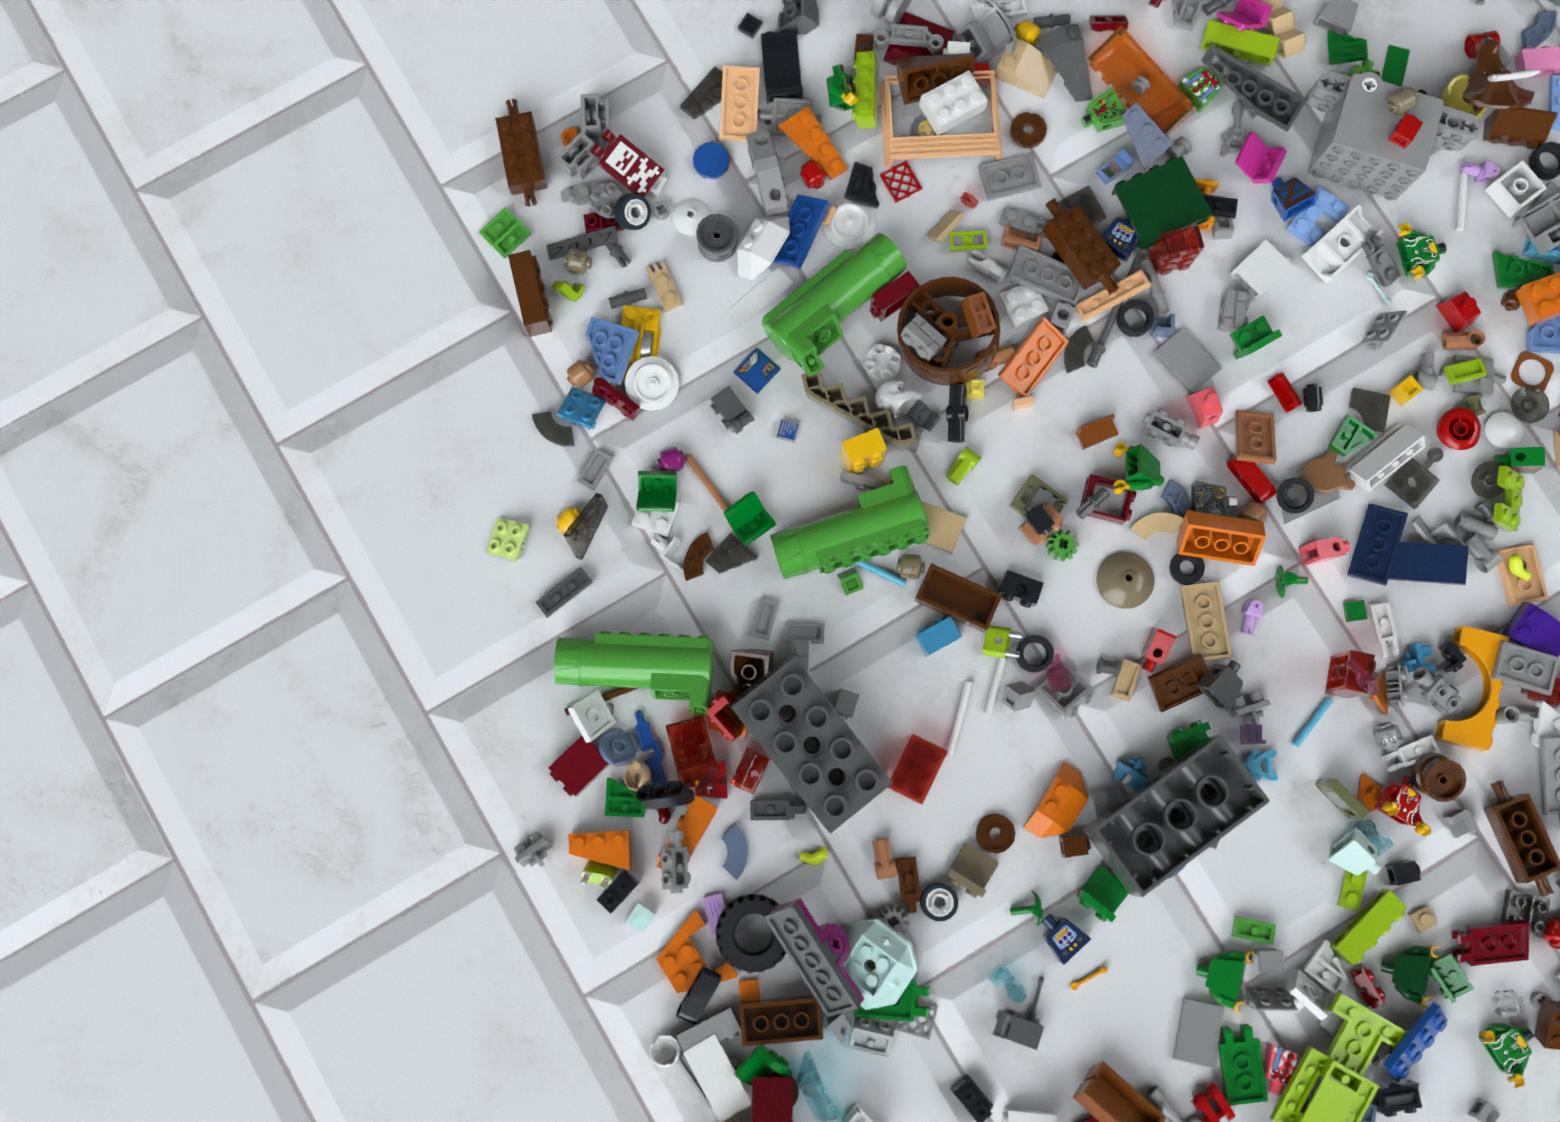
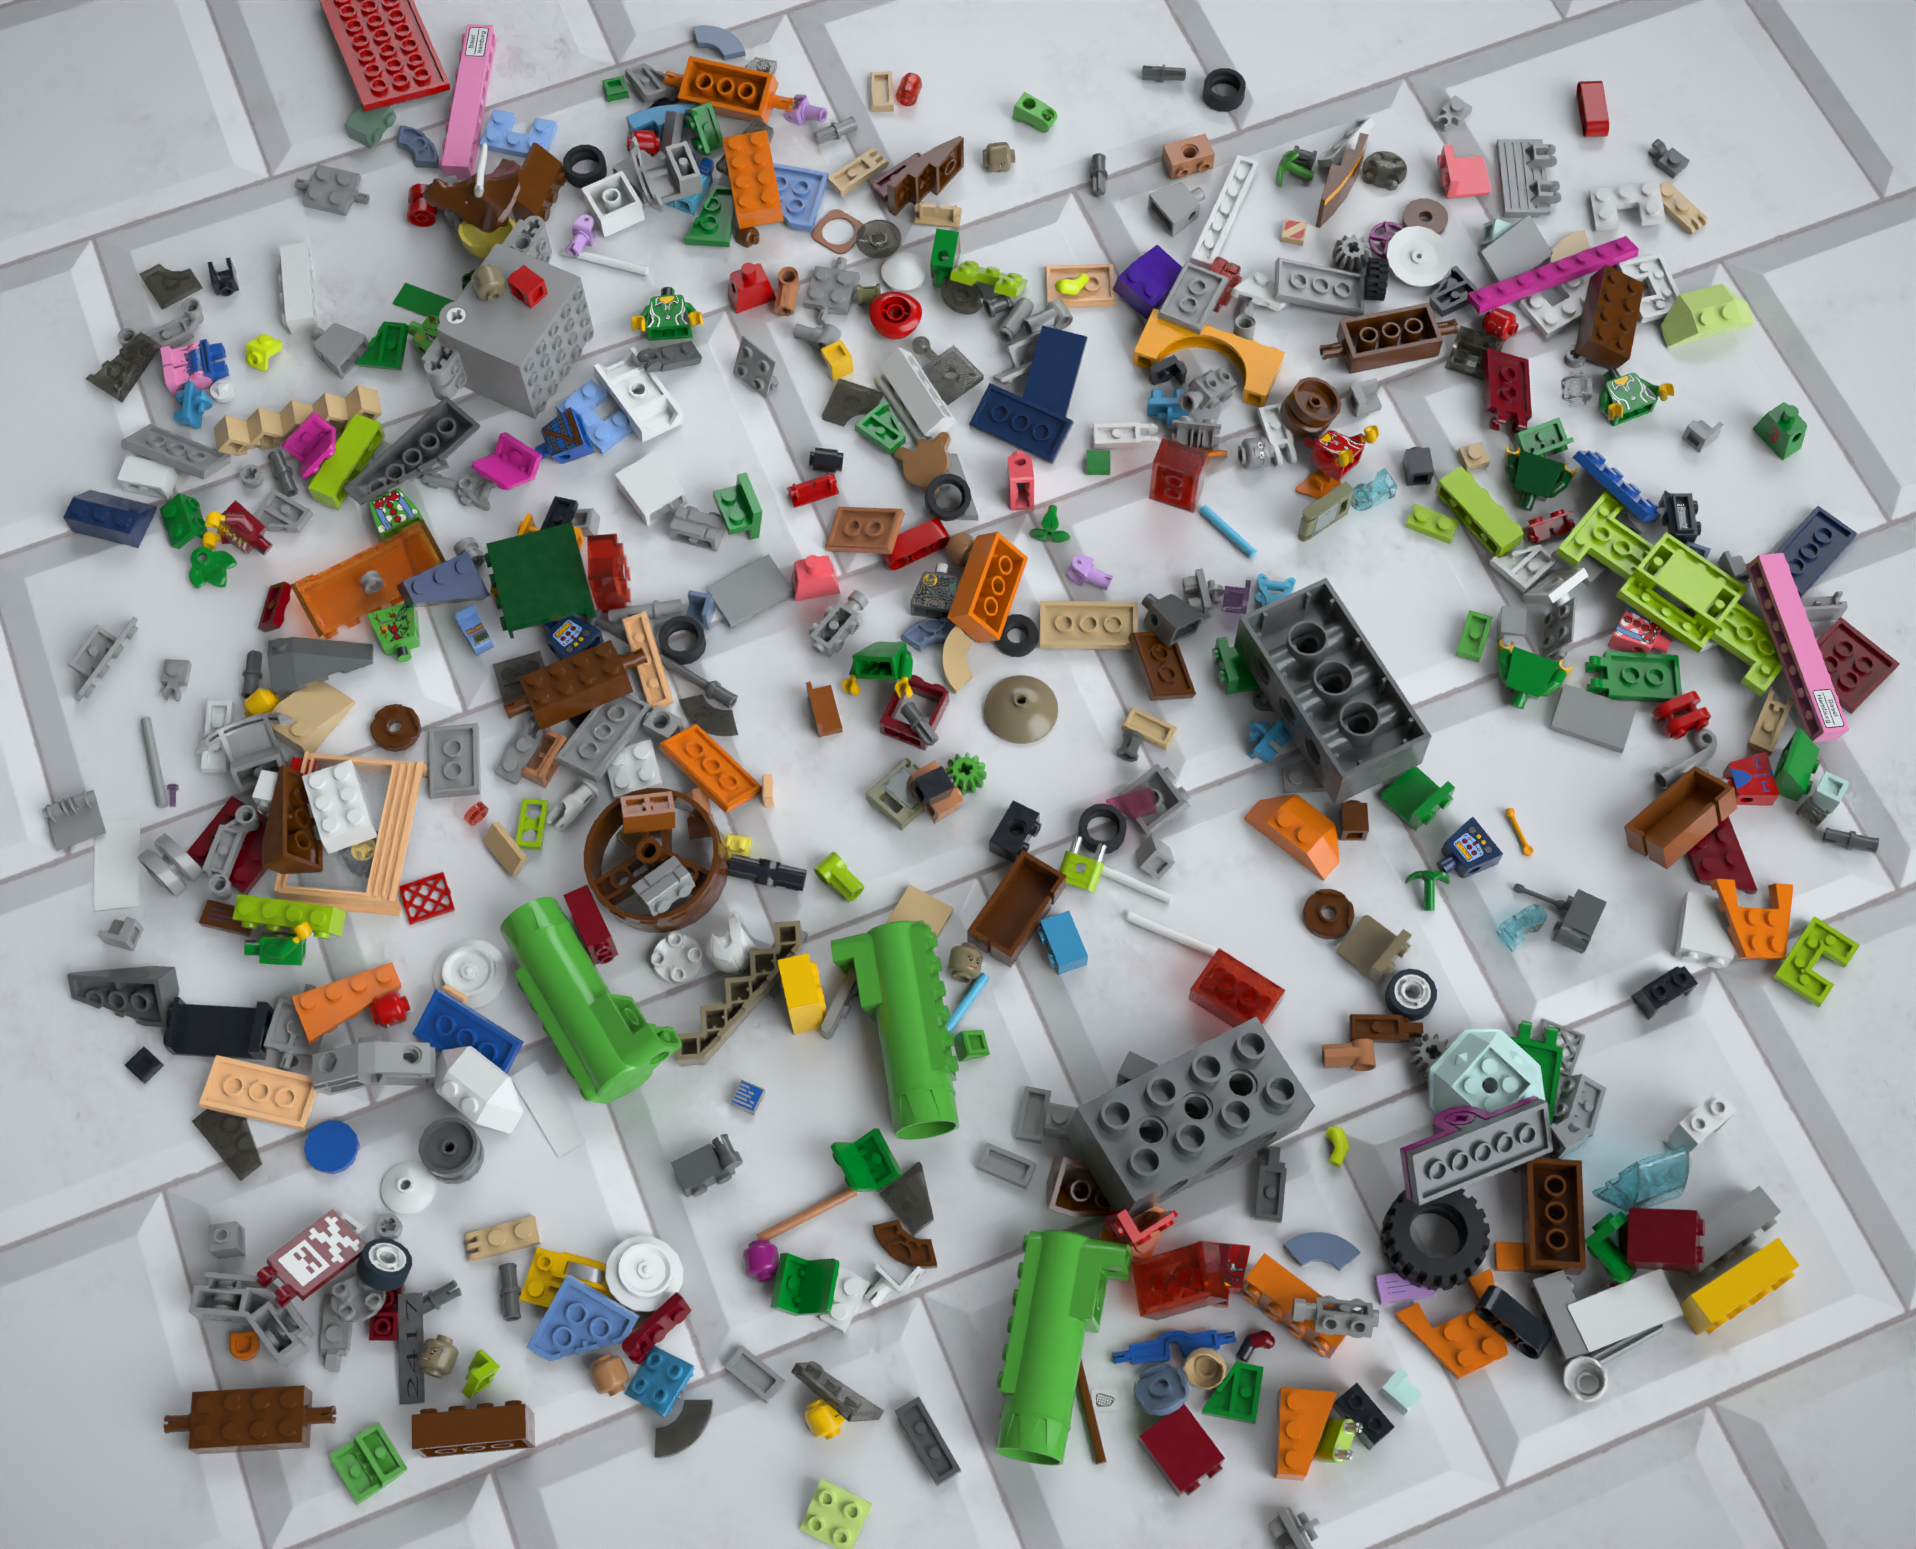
camera: 80 degrees left, 15 degrees down
white tile [568,689,616,743] -> none
black beam [636,780,694,809] -> none
clear red brick [731,747,770,795] -> none
blue sticker [733,348,781,394] -> none
black wing [844,162,879,209] -> none
dark grey bracket [907,399,940,432] -> none
torso [1141,627,1177,673] -> none
light aqua torso [1328,828,1382,875] -> none
clear pink tile [1346,659,1379,696] -> none
light aqua hinge [1366,272,1392,305] -> none
lime tile [1443,357,1488,385] -> none
none -> light grey brick [209,1221,246,1259]

